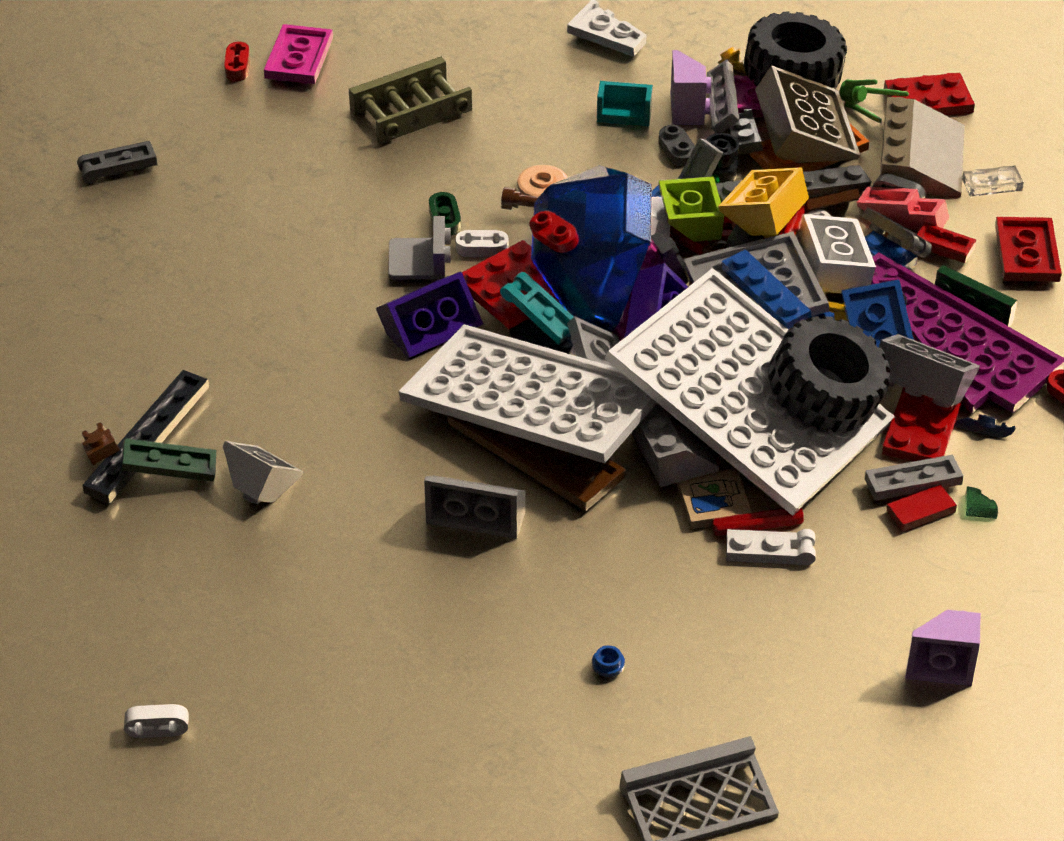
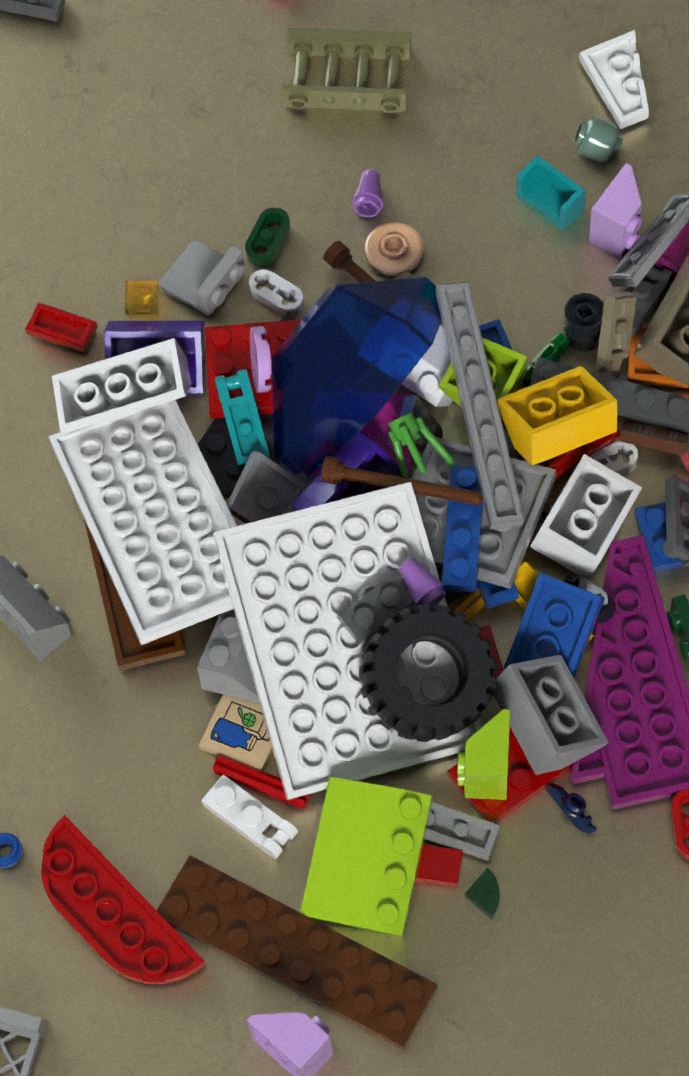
camera: 40 degrees right, 20 degrees up
red plate [529,211,579,253] -> none
dark grey plate [659,124,695,166] -> none
light grey tile [678,138,723,179] -> none
none -> red plate [25,302,98,353]
none -> red plate [41,815,206,984]
none -> white slope [52,338,191,434]
none -> clear yellow plate [125,280,159,315]
none -> reddish brown plate [157,855,438,1050]
none -> lavender tile [250,326,272,393]
none -> lime slope [300,777,433,938]
none -> reddish brown piece [321,456,484,505]
none -> dark grey plate [337,574,414,645]
none -> medium lavender cone [352,170,383,218]
none -> bright green plant [388,412,459,478]
none -> medium lavender cone [398,558,446,608]
none -> light grey tile [435,281,525,530]
none -> lime slope [458,709,510,800]
none -> sand green head [574,117,623,163]
none -> dark tan hinge [596,291,637,379]

